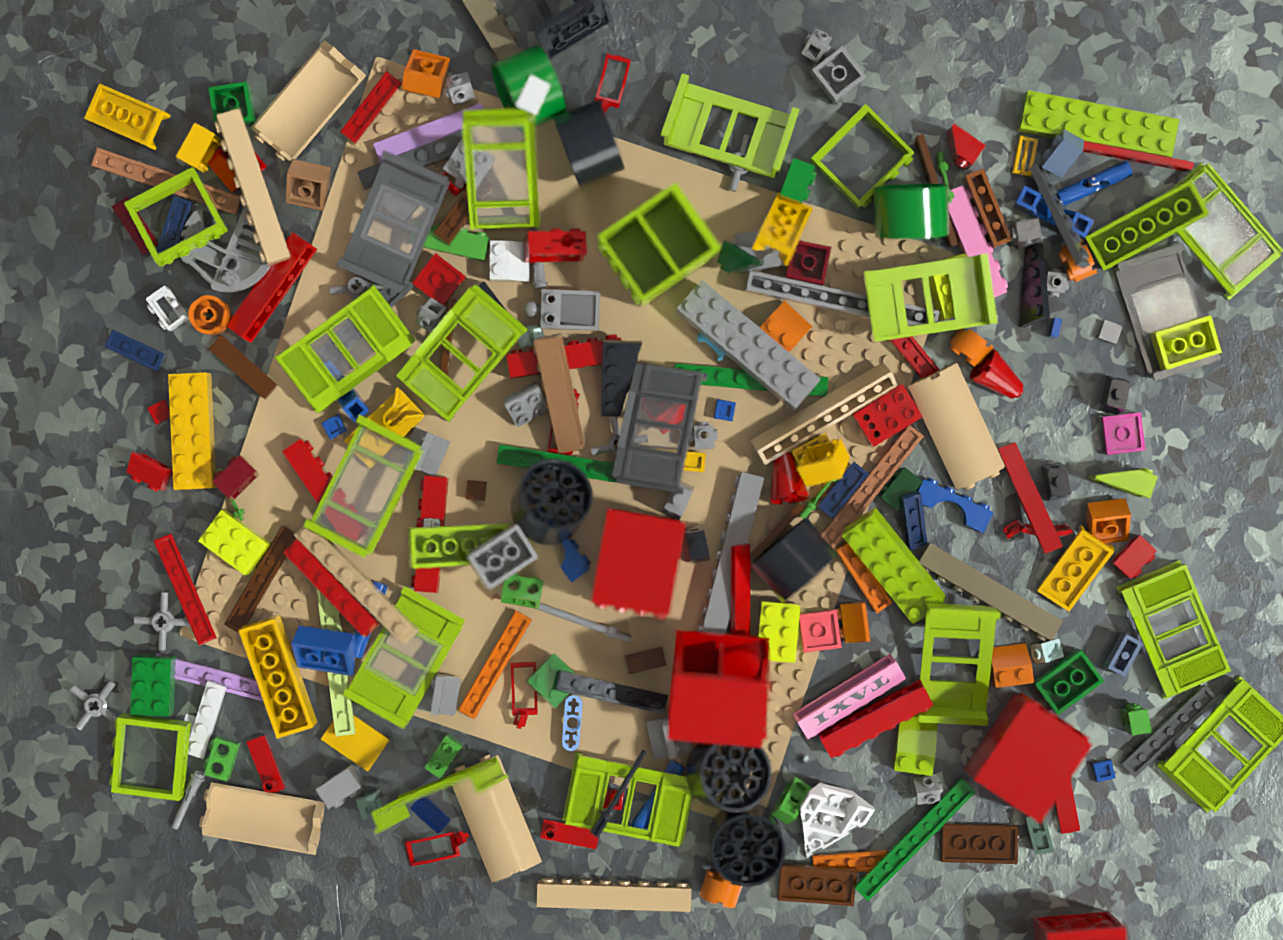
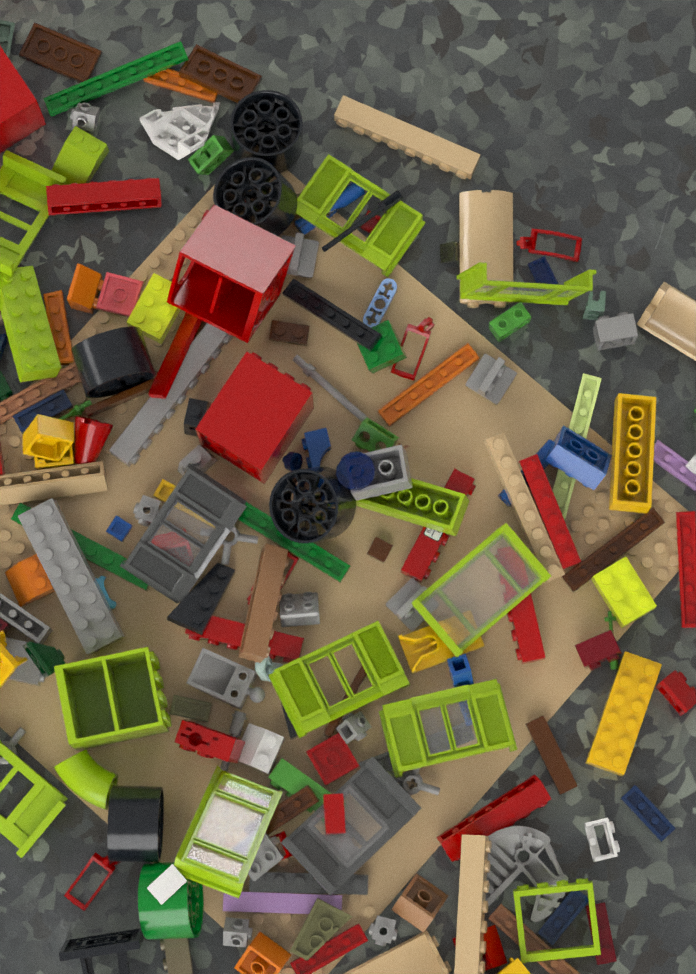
camera: 155 degrees left, 10 degrees down
red tile [147,399,170,425] -> none
orange brick [188,295,231,335] -> none
red piece [246,734,286,793] -> none
blue tile [321,414,348,440] -> none
yellow tile [321,714,390,772] -> none
lime piece [343,586,465,729] -> none
red piece [540,818,599,849] -> none
orange brick [700,869,742,908] -> none
bright pink brick [793,654,906,739] -> none
none -> lime brick [54,749,118,810]
none -> olive tile [170,695,212,722]
none -> dark blue tile [282,452,303,471]
none -> olive wing [290,898,353,960]
none -> red tile [323,793,346,835]
none -> clear blue tile [336,452,375,491]
none -> light grey brick [369,916,398,947]

